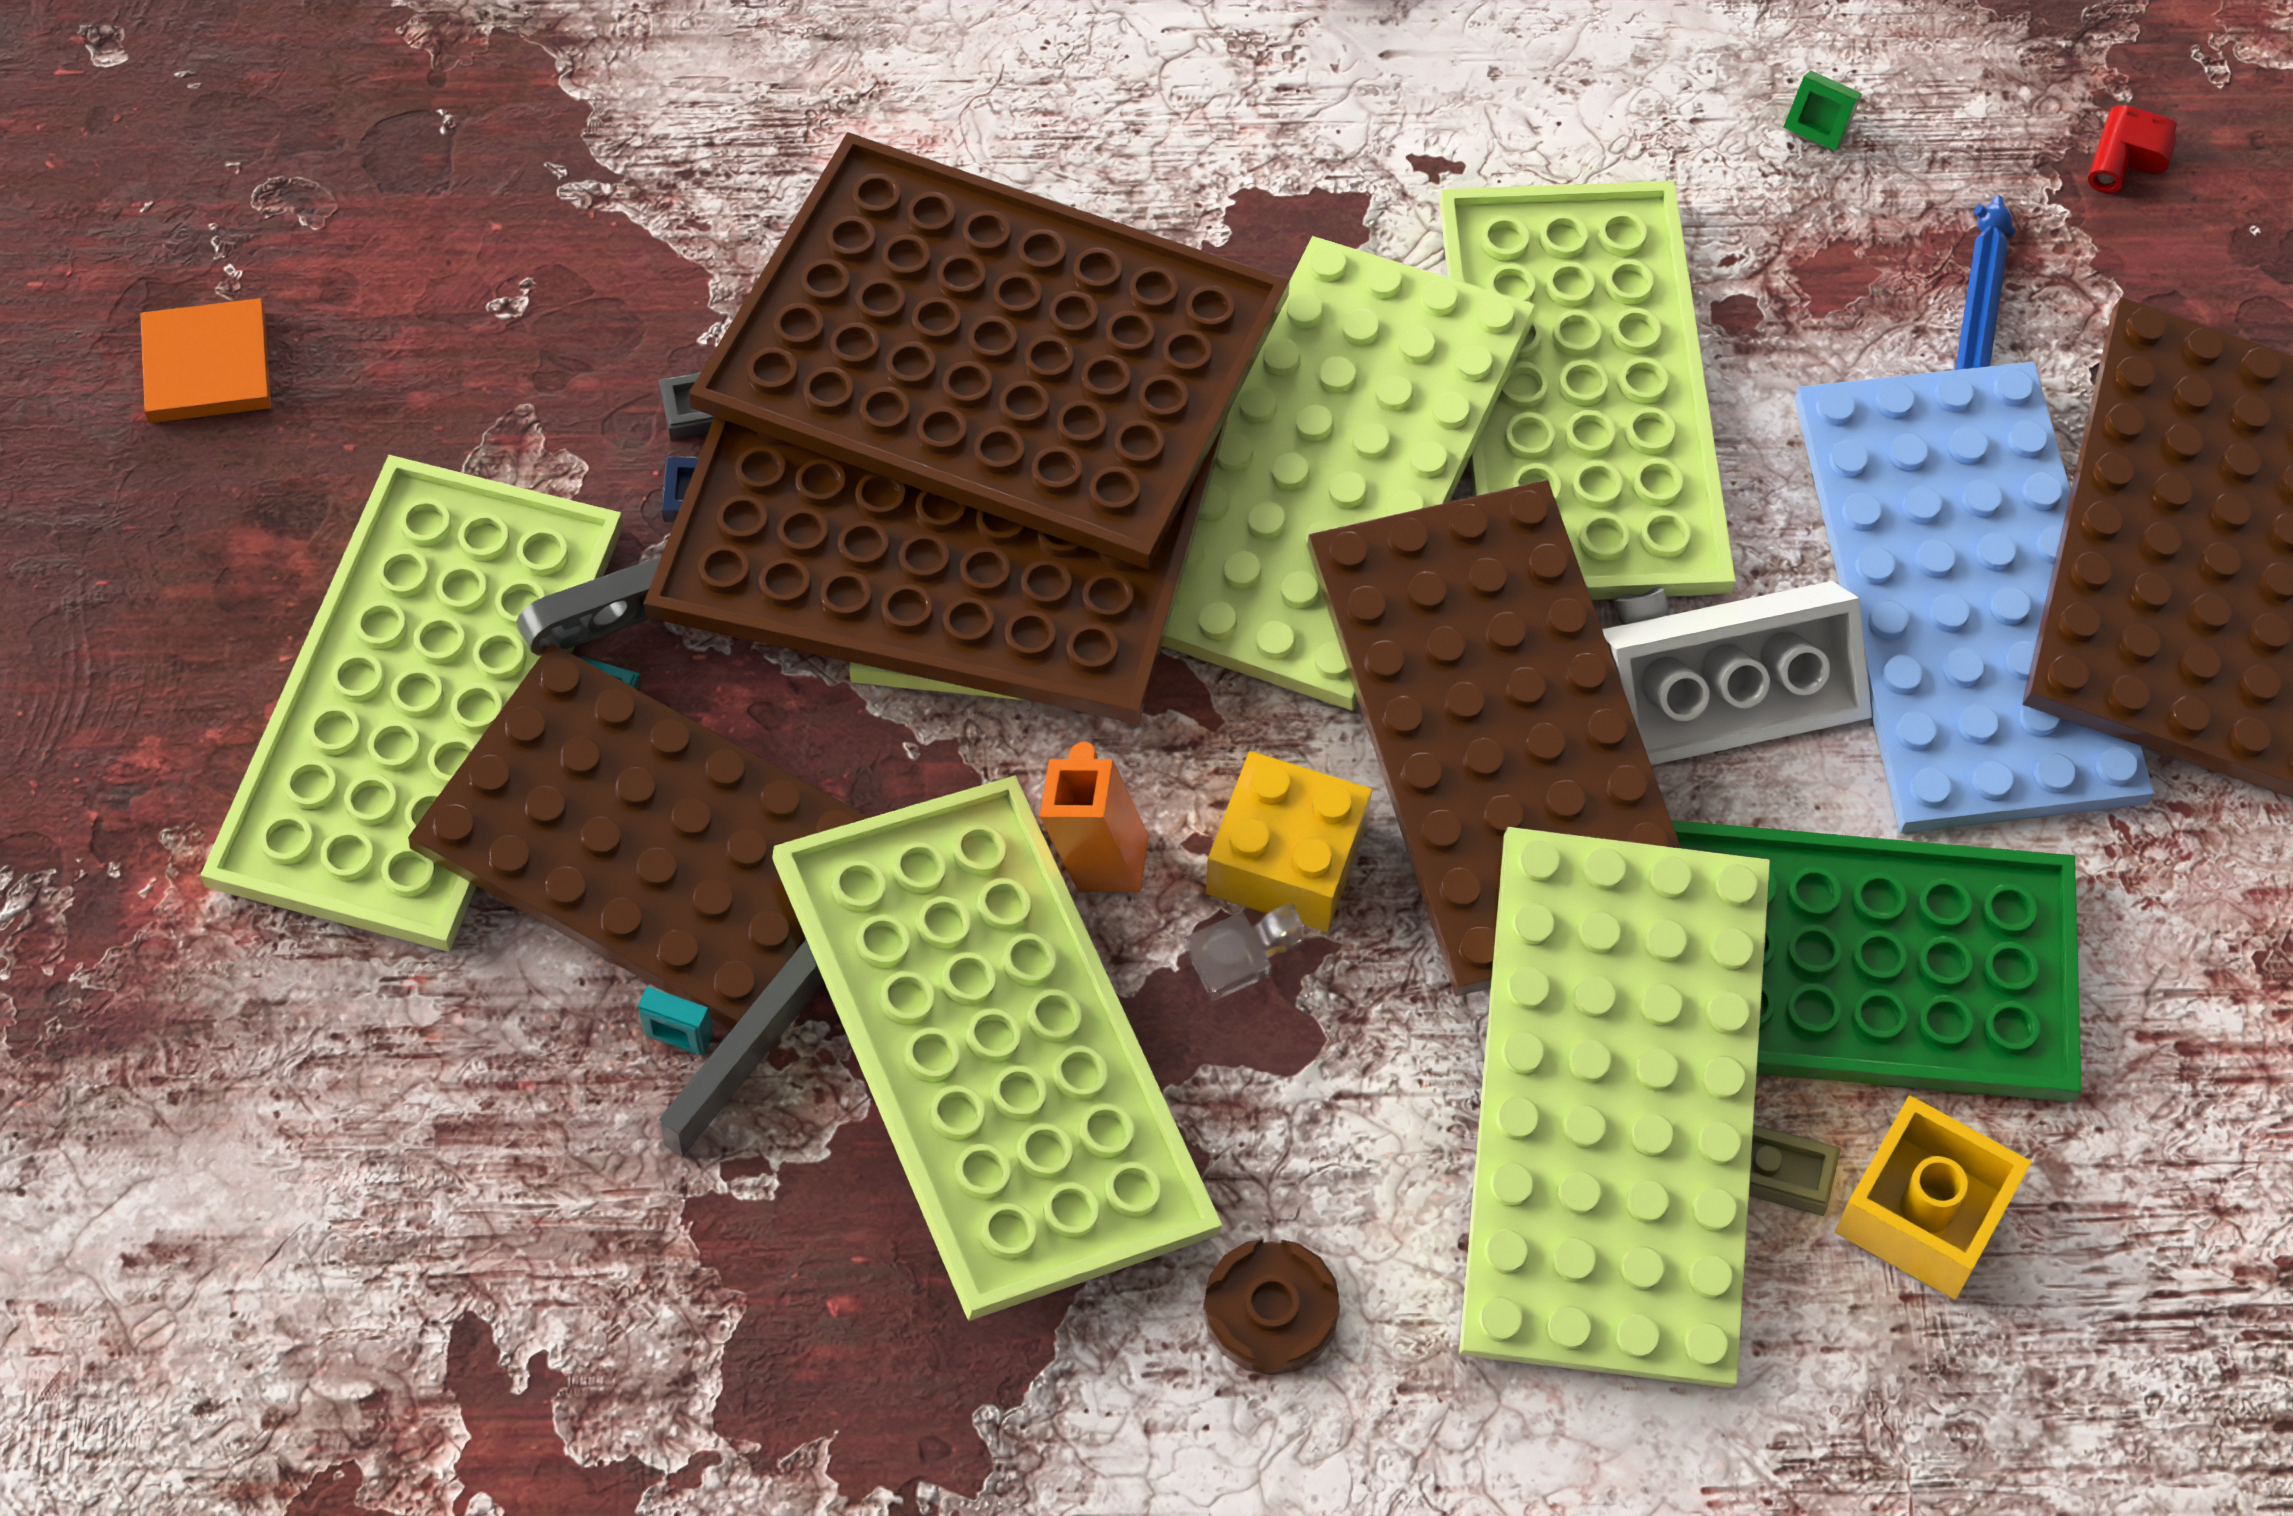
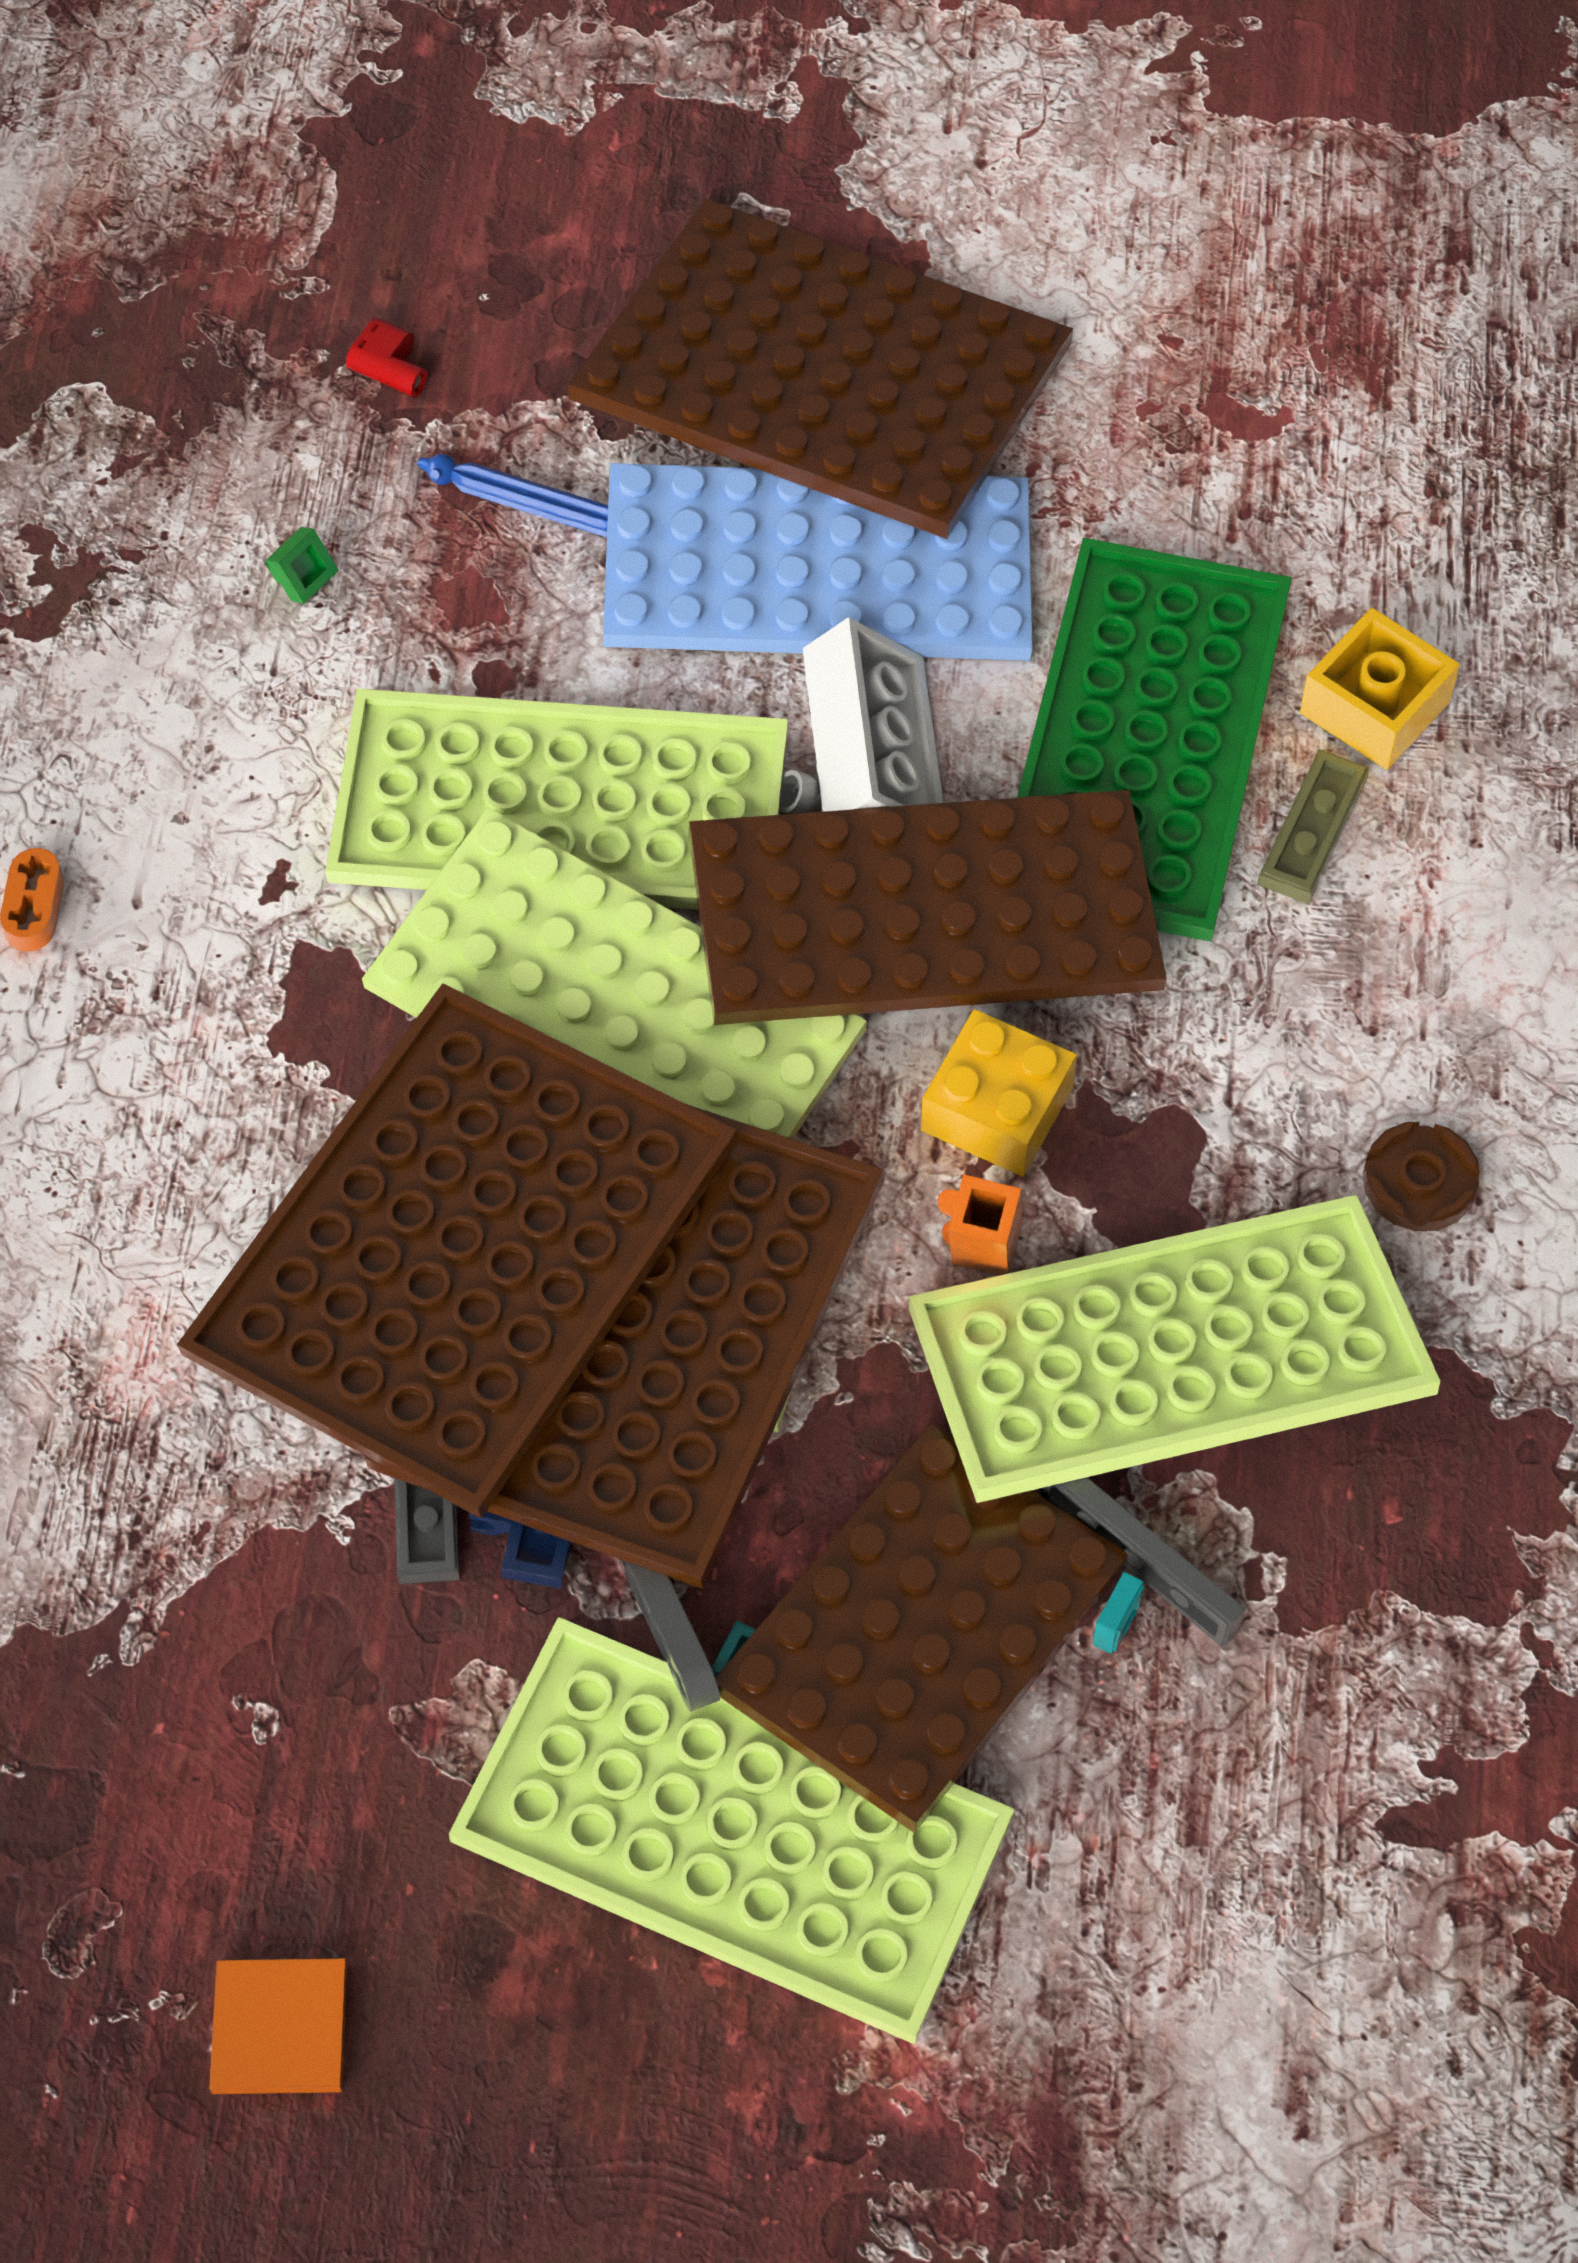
camera: 80 degrees left, 0 degrees up
clear plate [1184,903,1304,1001] -> none
yellowish green plate [1459,827,1770,1389] -> none

